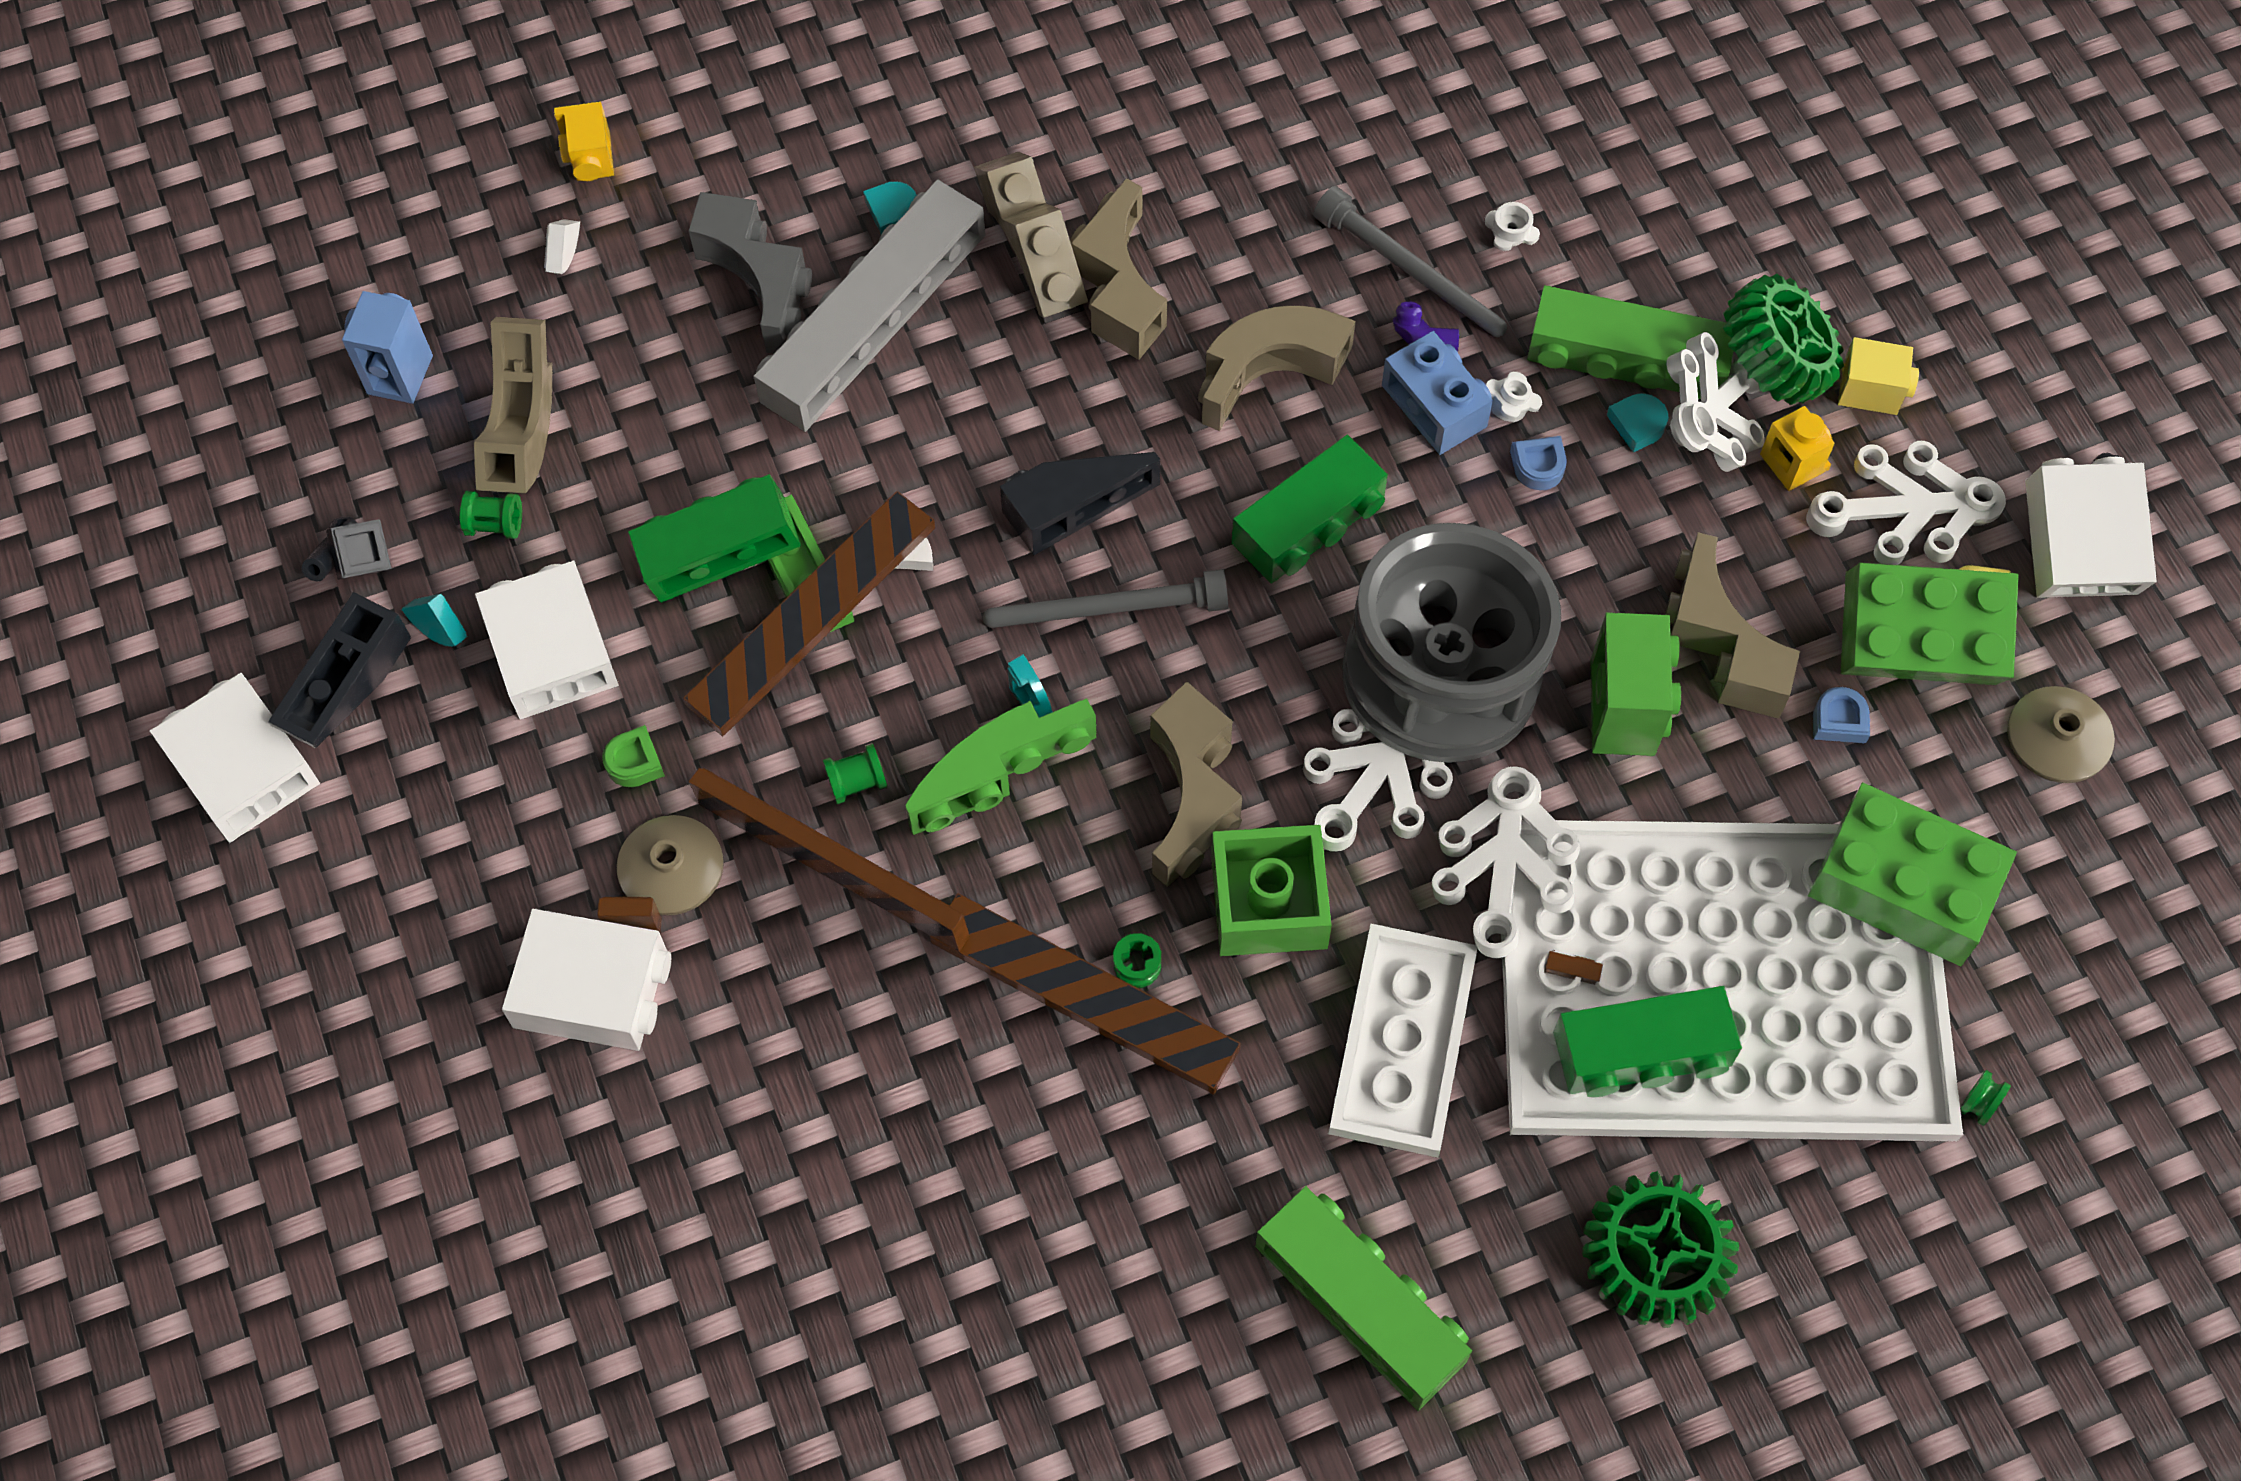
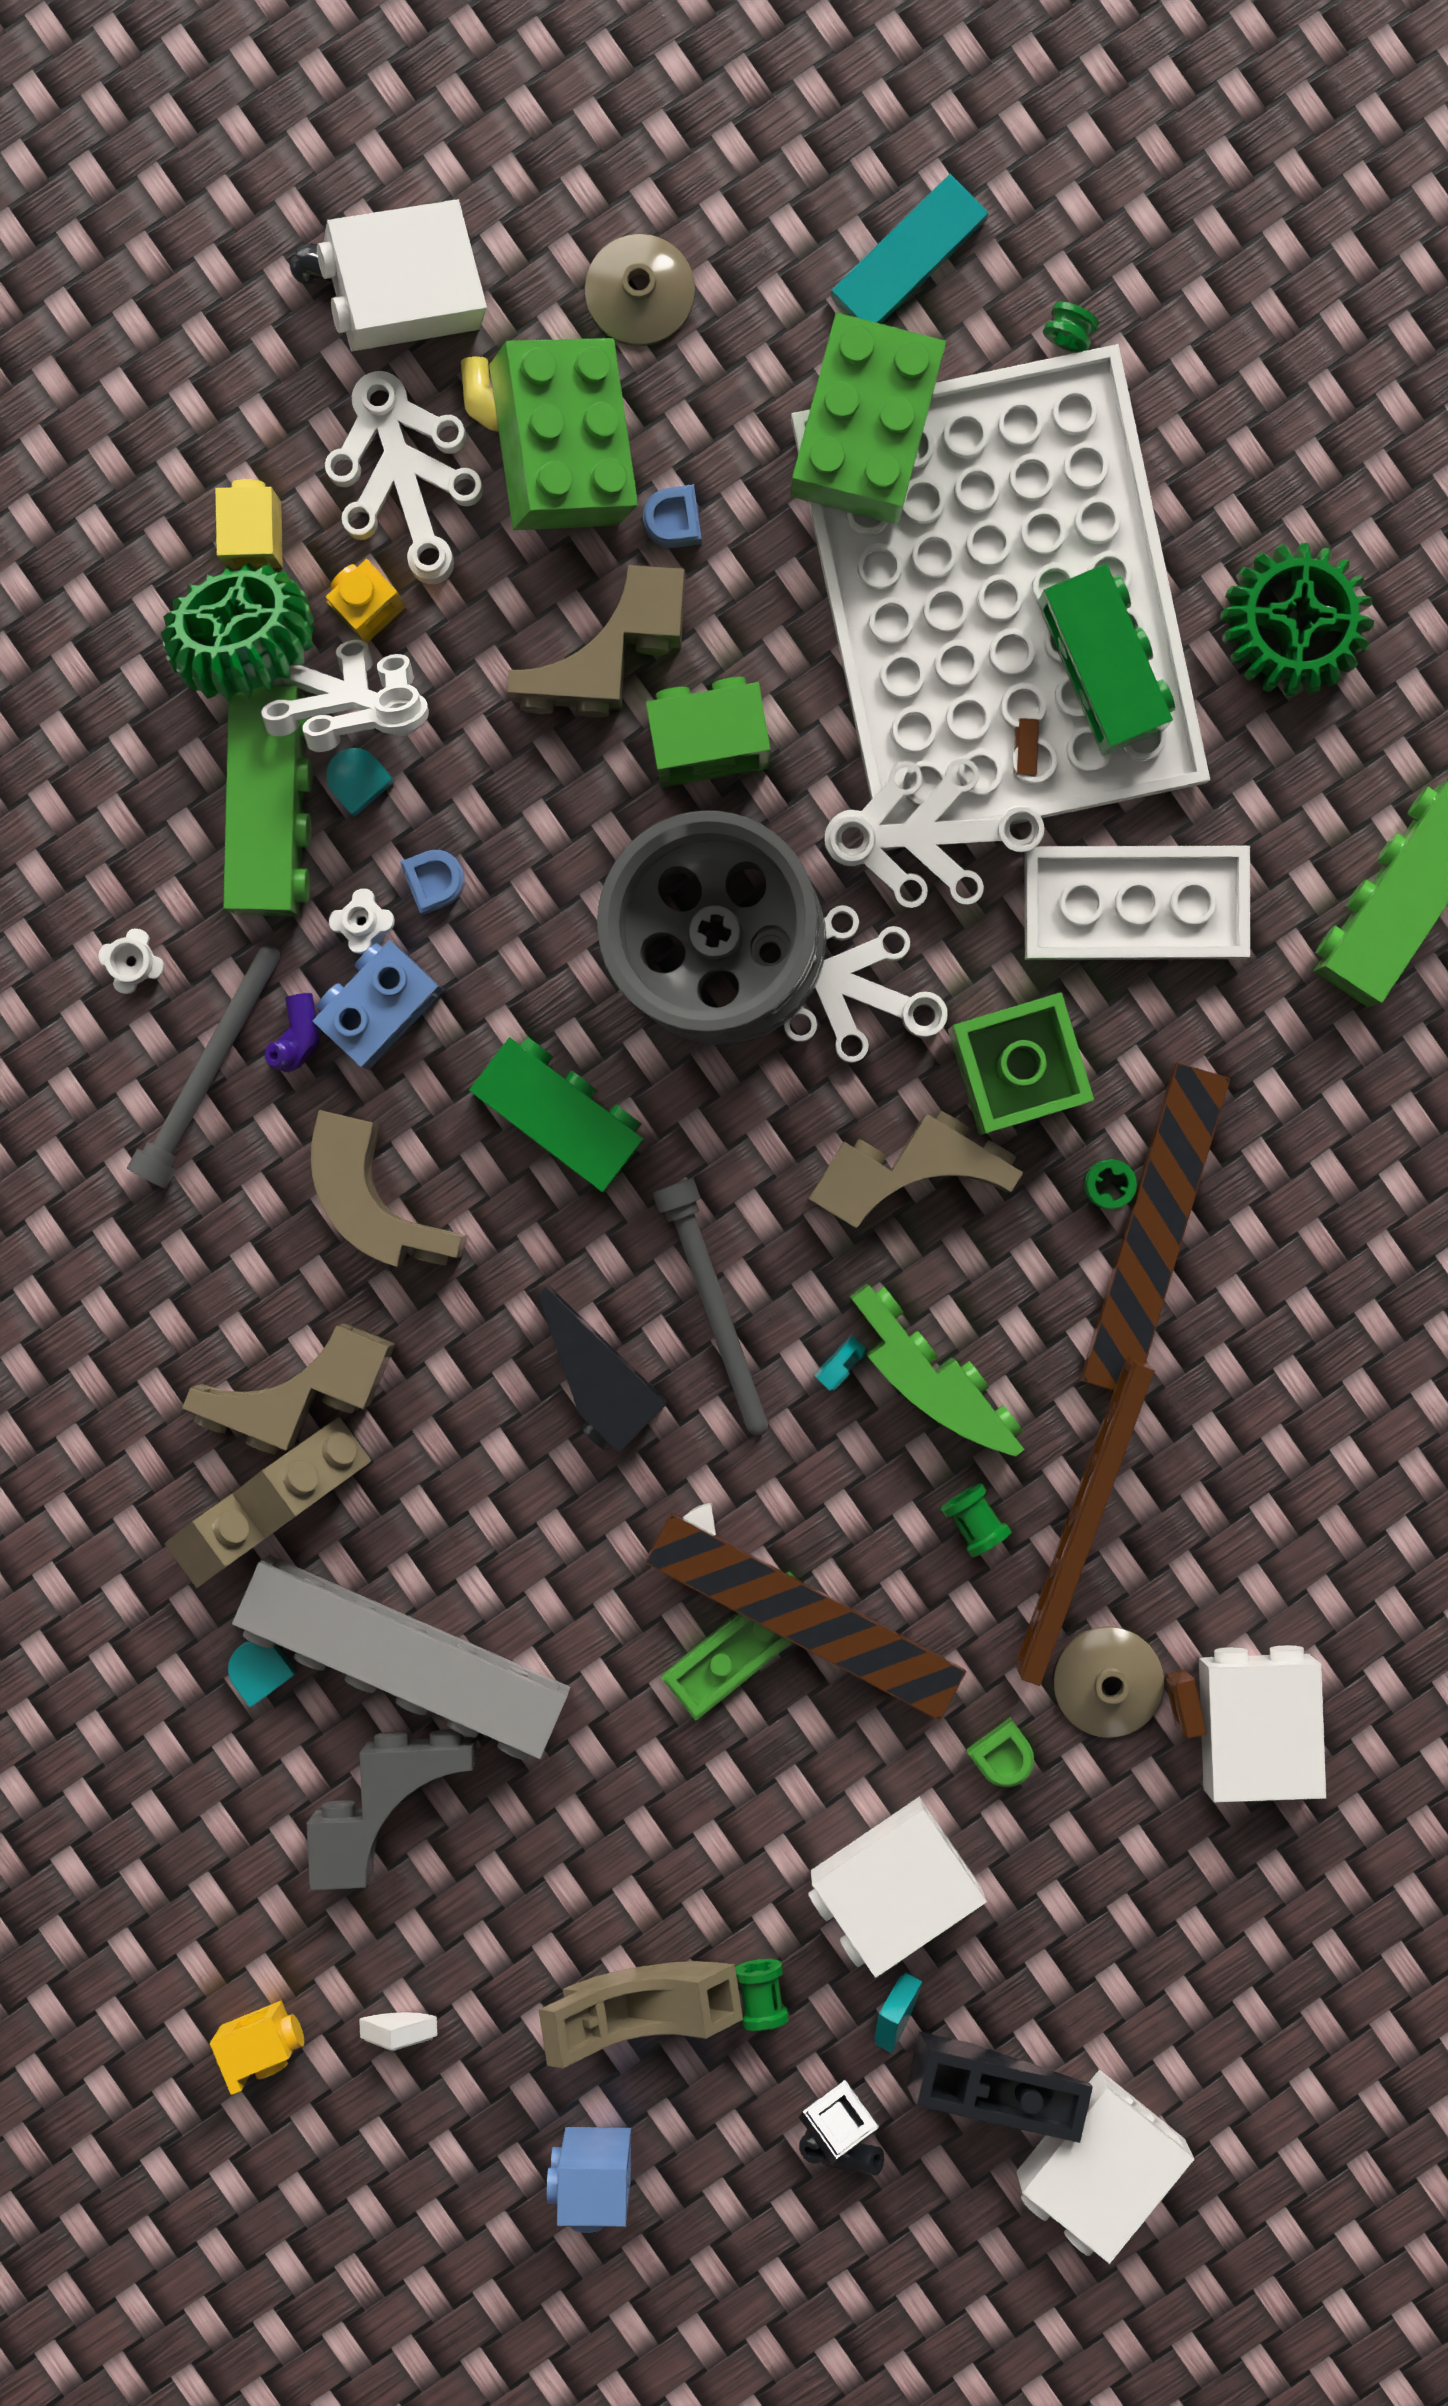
camera: 105 degrees left, 25 degrees up
green brick [628,474,801,603] -> none
none -> teal tile [831,174,989,324]

